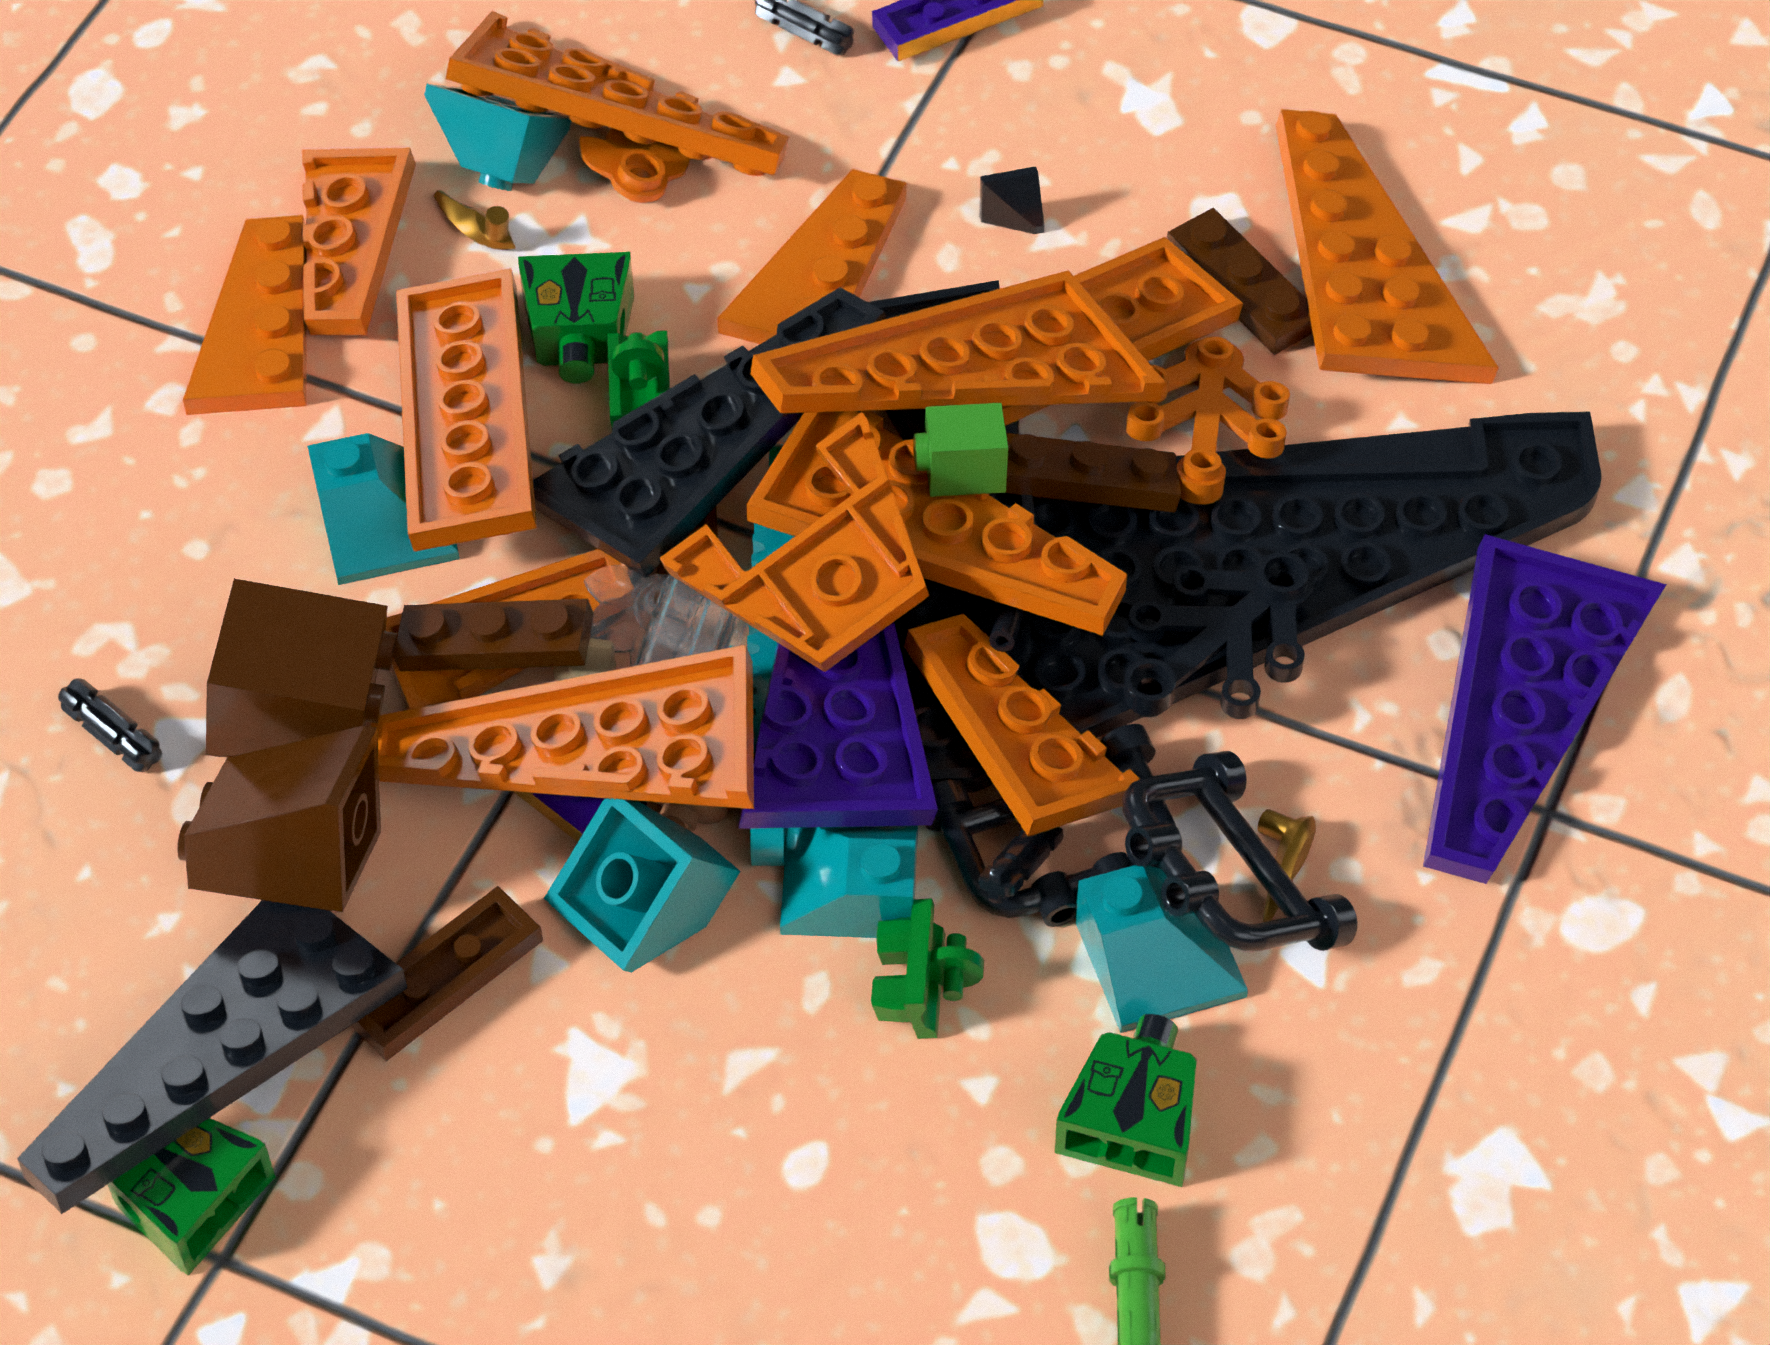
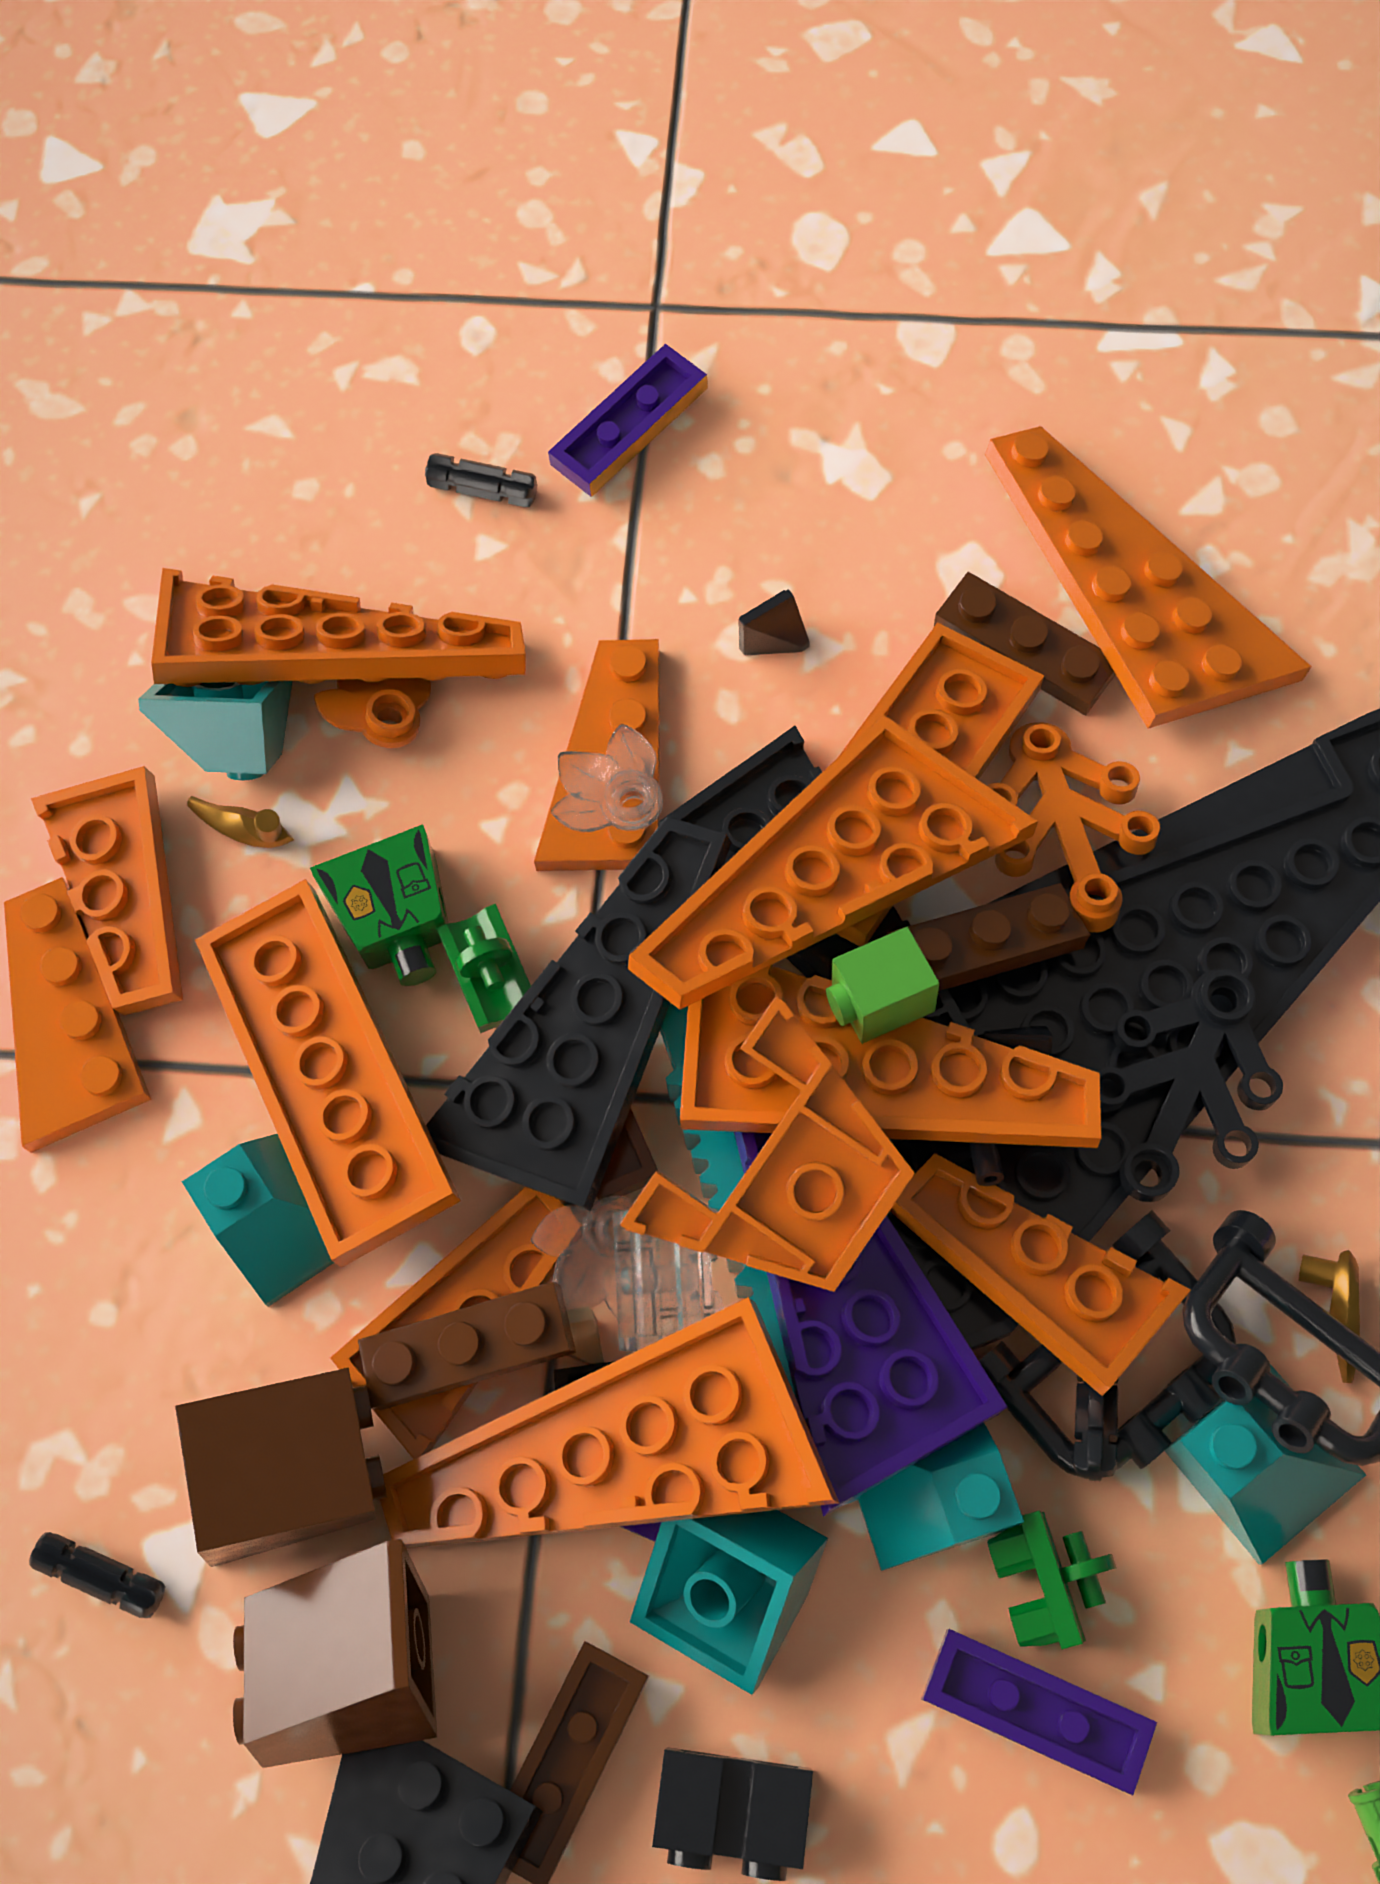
camera: 15 degrees left, 15 degrees up
none -> clear plate [551,724,664,832]
none -> black brick [652,1747,813,1881]
none -> dark purple plate [921,1629,1157,1796]

